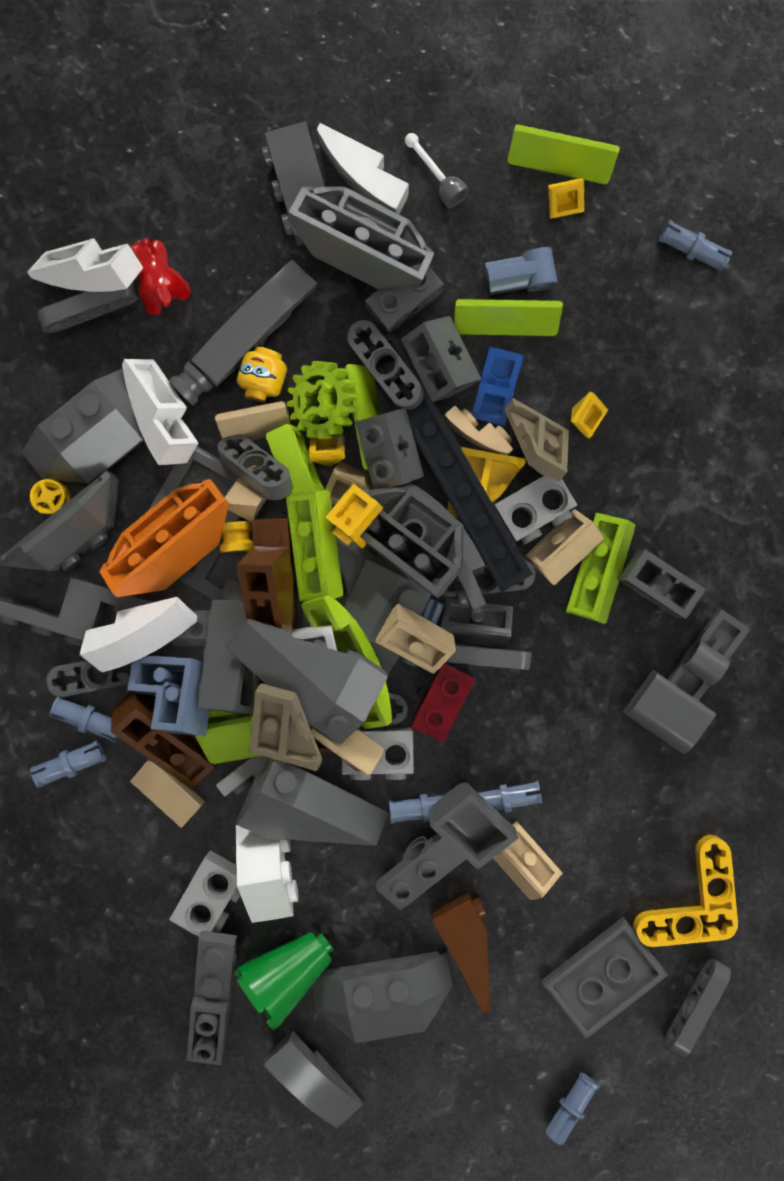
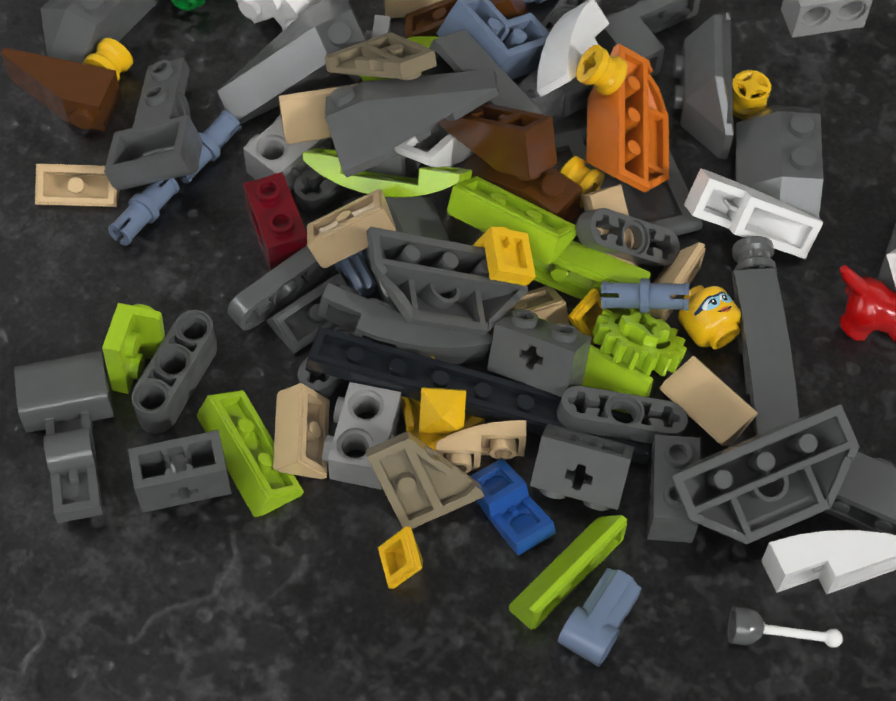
camera: 135 degrees right, 30 degrees down
none -> yellow wheel [83,38,133,82]
none -> lime bracket [102,303,165,394]
none -> dark grey beam [131,309,218,434]
none -> yellow slope [419,387,466,434]
none -> yellow wheel [576,45,627,96]
none -> sand blue pin [601,279,689,313]
none -> tan slope [659,356,758,446]

